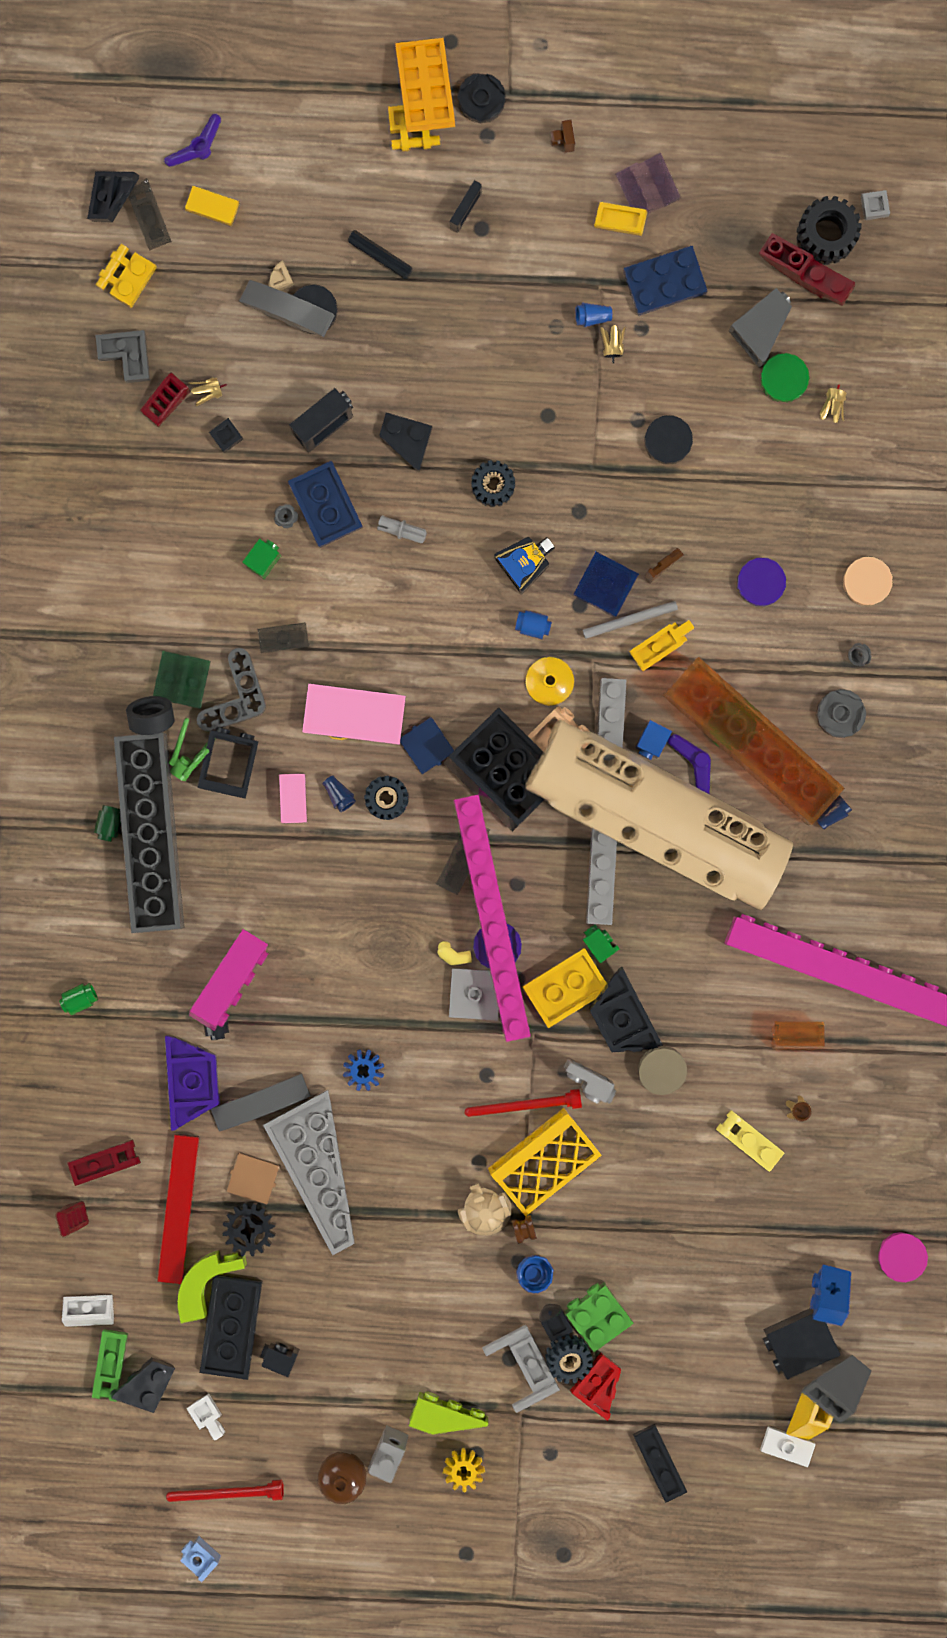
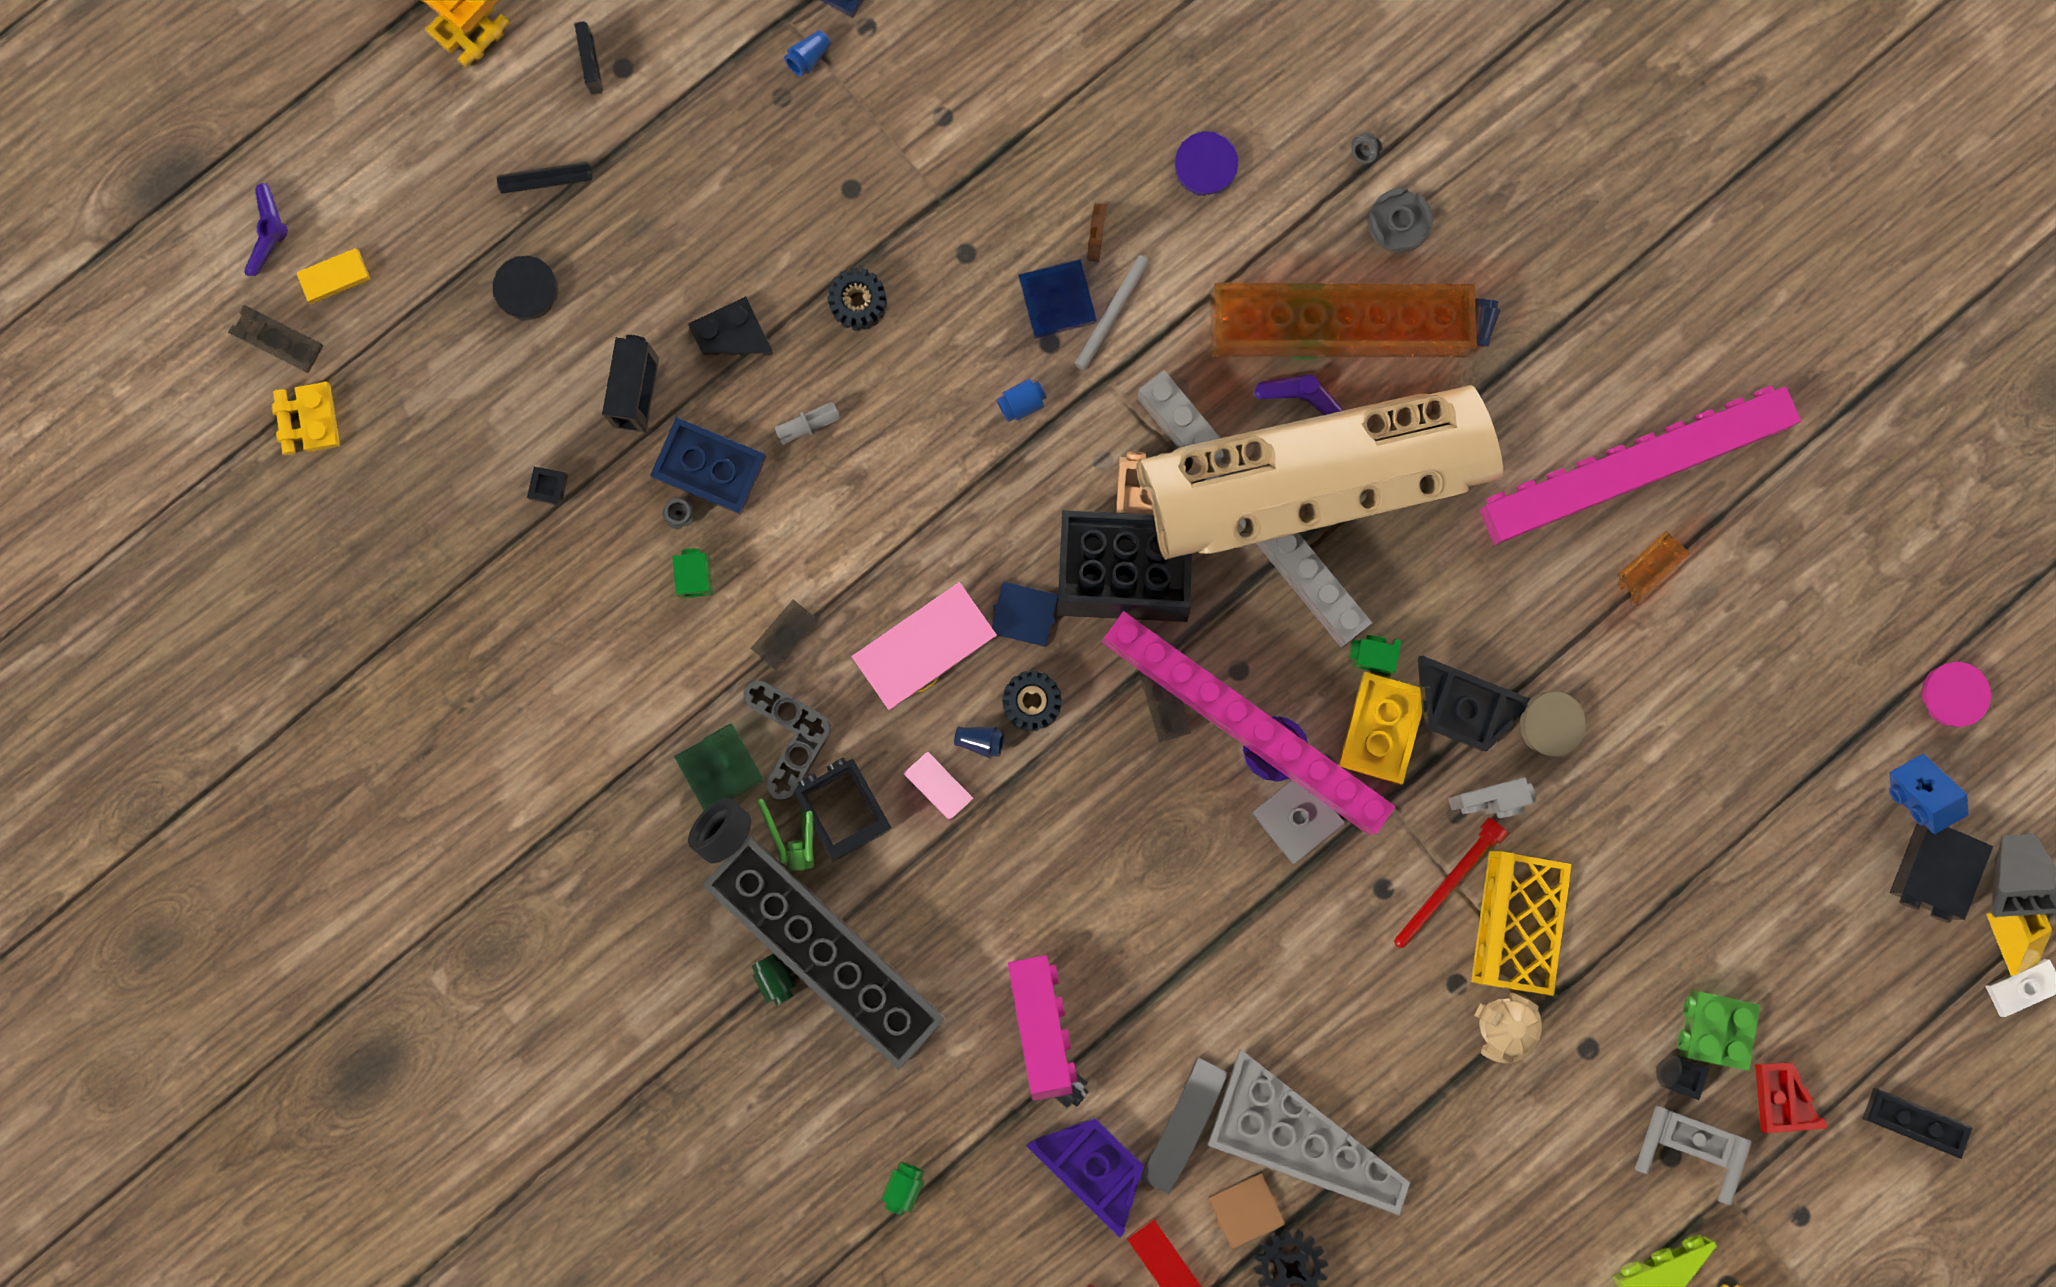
camera: 40 degrees left, 5 degrees down
black wing [87,171,139,223] -> none
dark grey plate [96,330,150,383] -> none
dark red slope [140,372,191,427] -> none
pearl gold piece [188,377,227,406] -> none
dark grey slope [239,280,335,337] -> none
tan tile [269,261,294,291] -> none
blue gear [343,1049,384,1091] -> none
light yellow arm [437,941,472,965] -> none
torso [494,537,555,595] -> none
reddish brown wheel [512,1215,537,1244] -> none
blue hair [516,1255,554,1293] -> none
yellow dish [526,657,574,706] -> none
black bush [545,1334,593,1384] -> none
pearl gold piece [600,325,626,364] -> none
yellow hinge [629,620,695,672] -> none
blue brick [635,720,672,760] -> none
black tile [644,415,693,465] -> none
light yellow plate [716,1110,784,1172] -> none
reddish brown piece [786,1095,812,1121] -> none
light nougat tile [843,557,892,606] -> none

